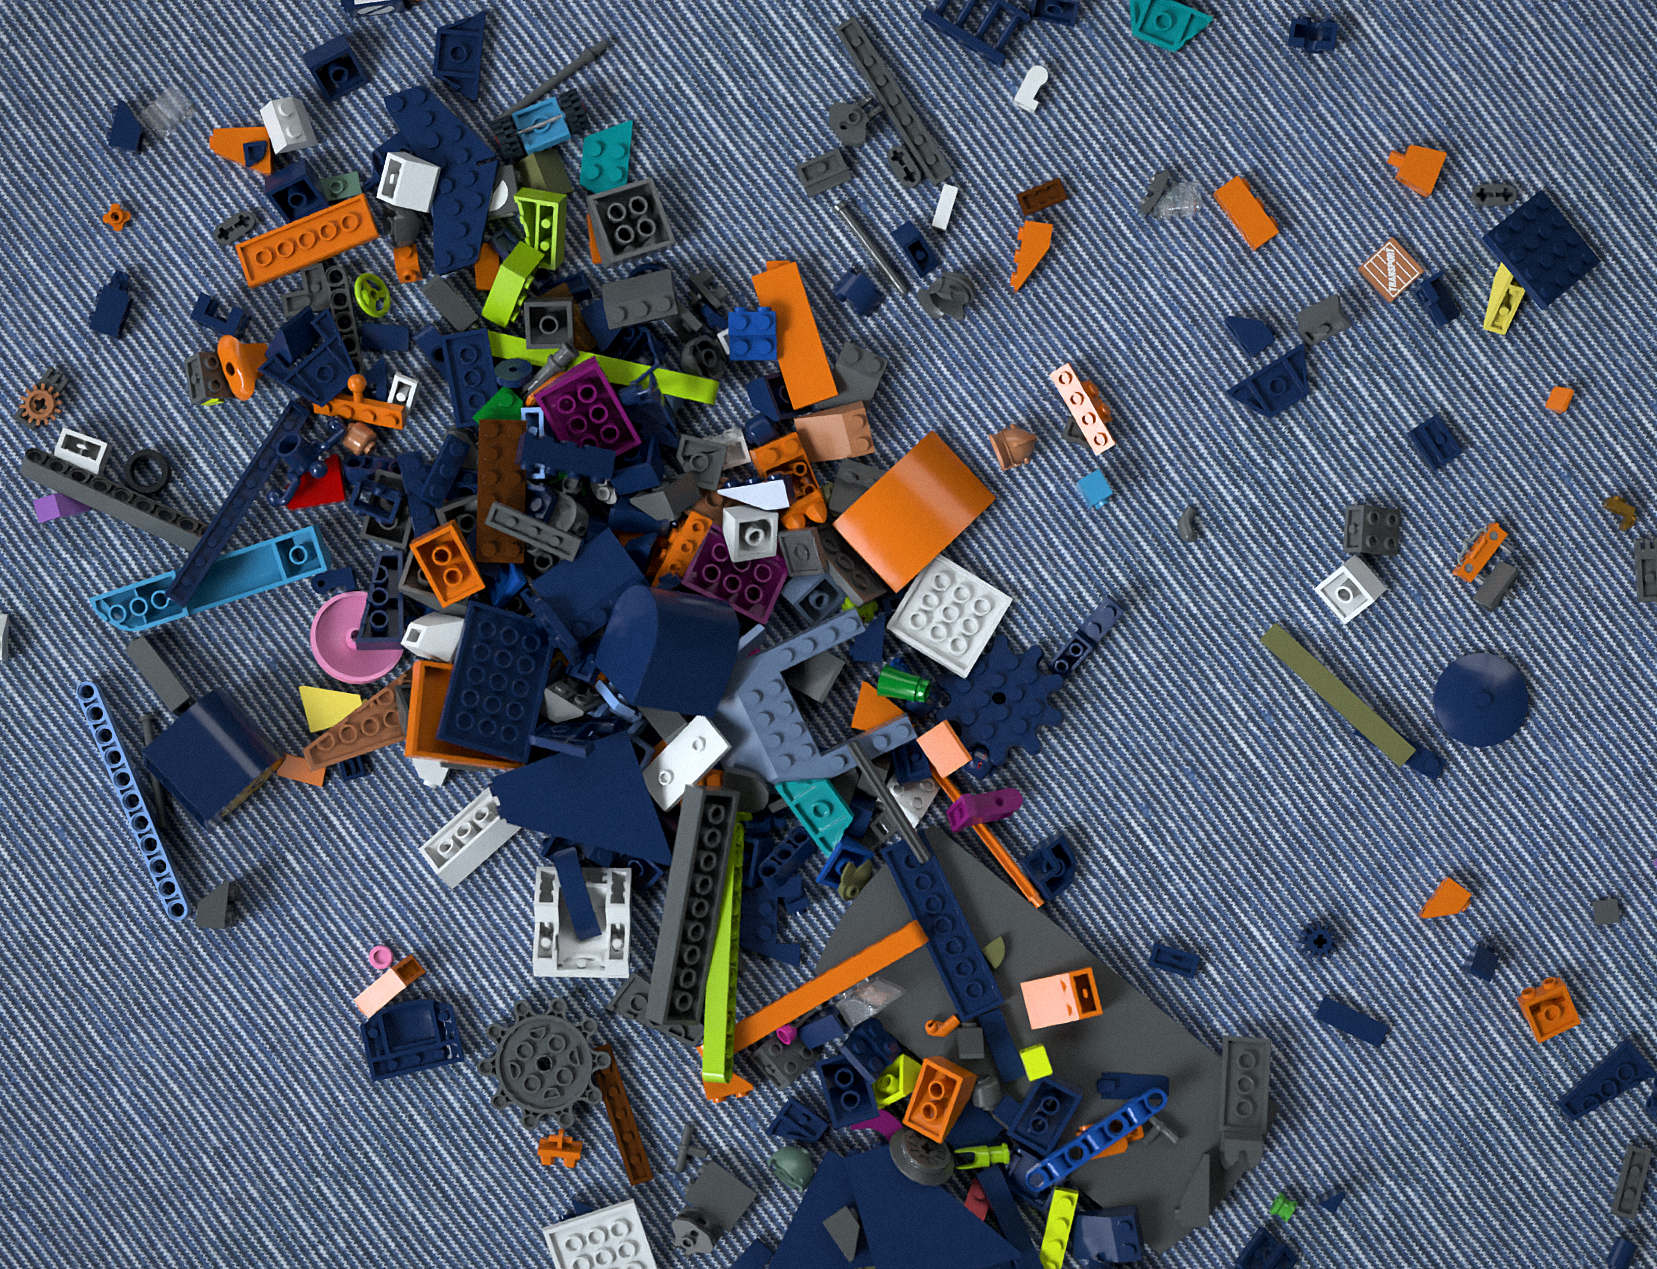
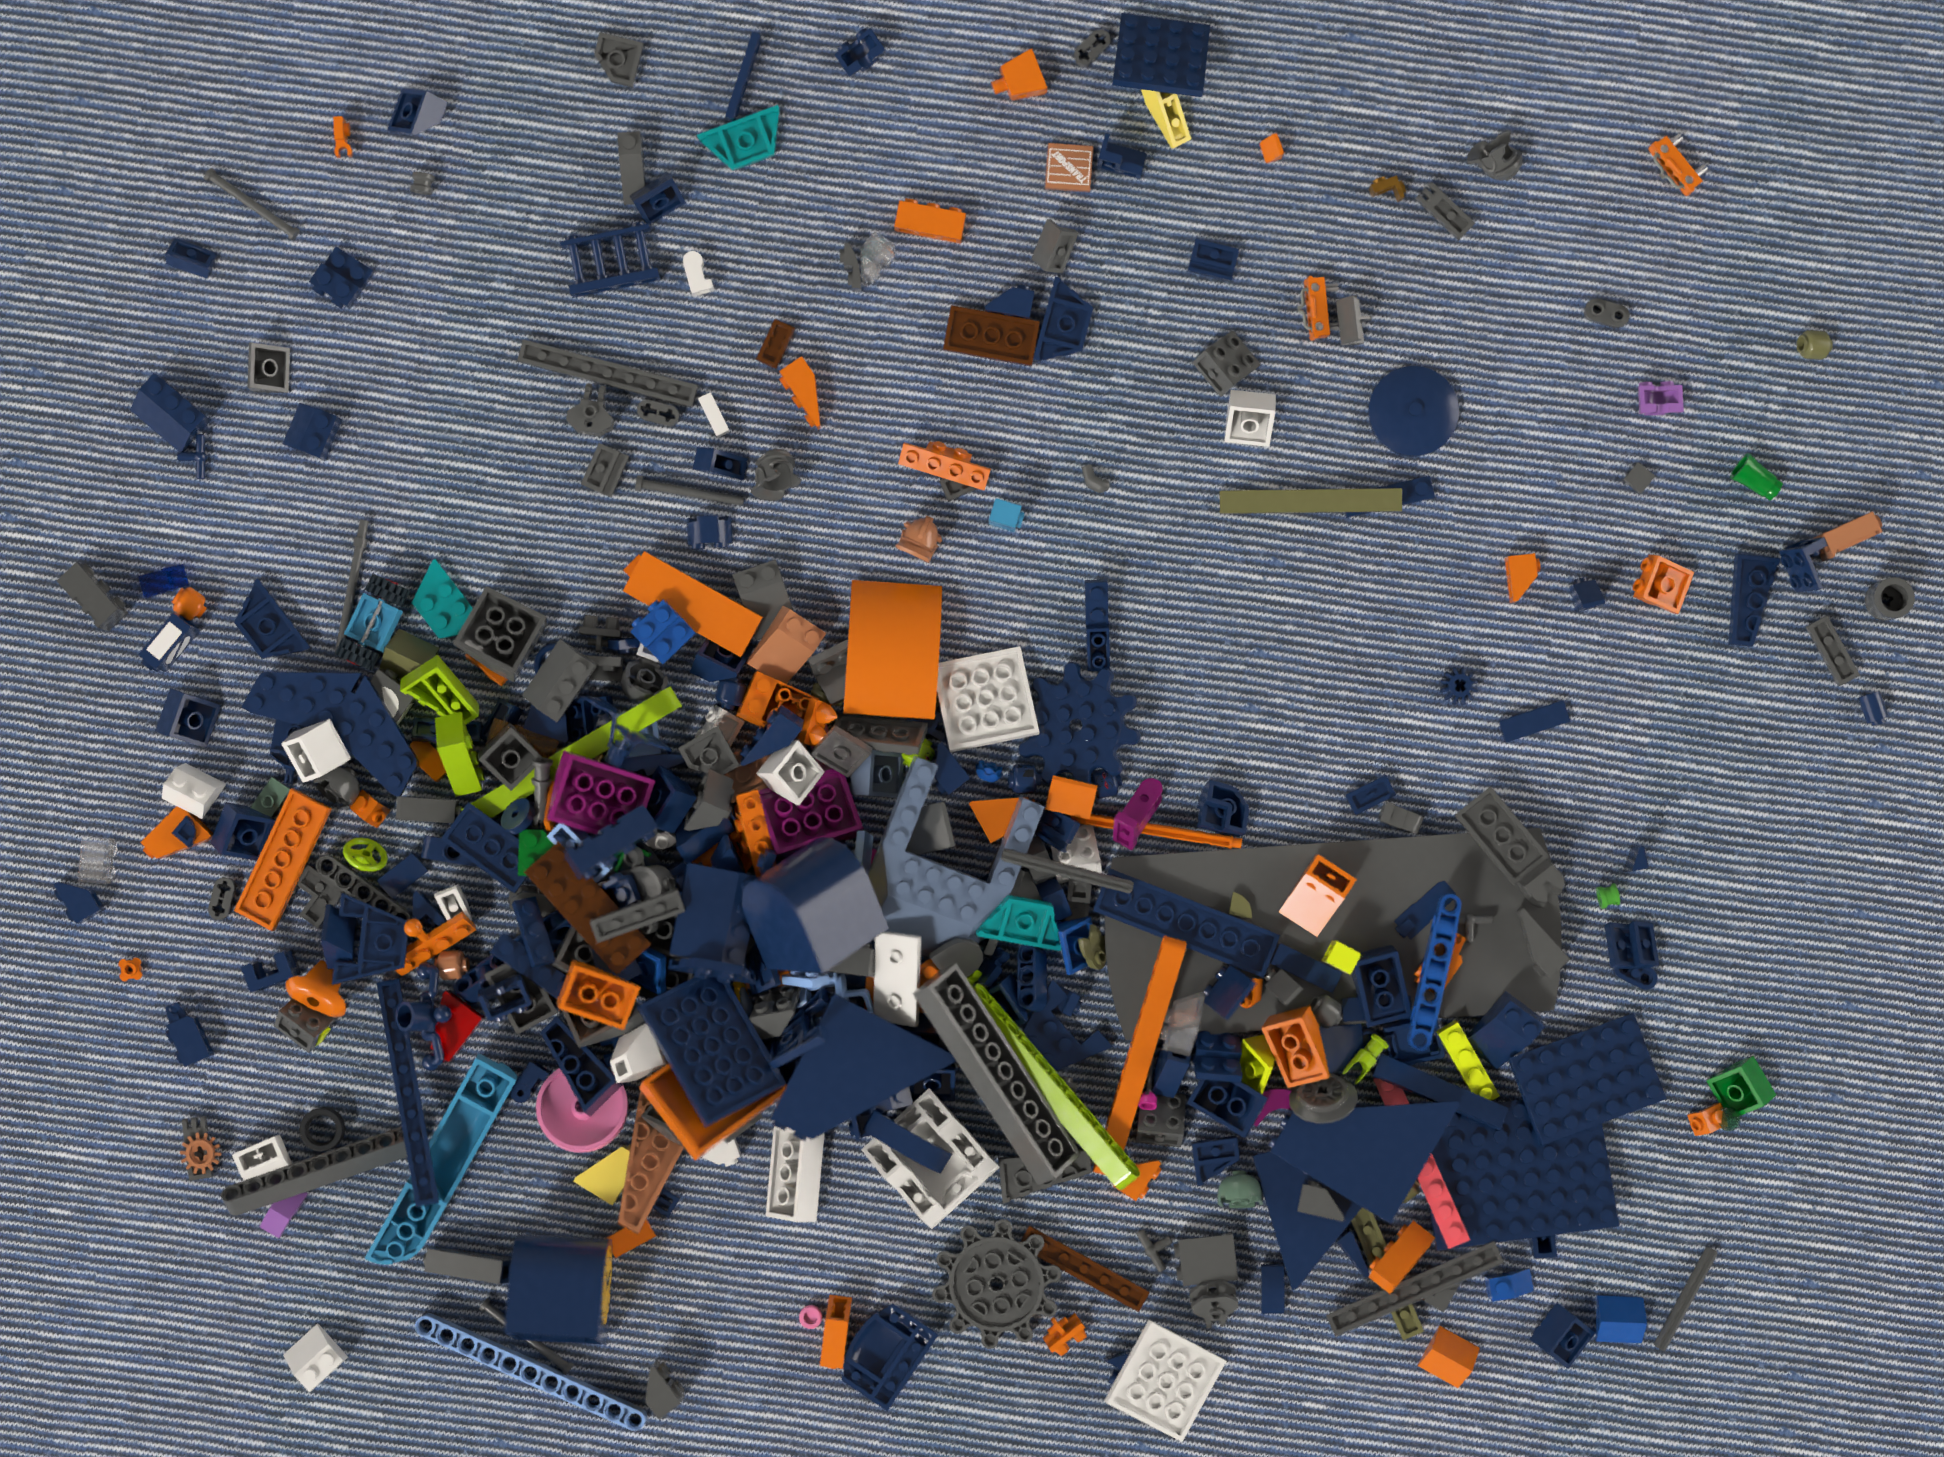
camera: 45 degrees left, 0 degrees up
green plant [877,664,931,703] -> none
none -> reddish brown plate [943,305,1040,367]
none -> dark blue slope [1201,965,1256,1020]
none -> dark grey leg [1377,801,1424,835]

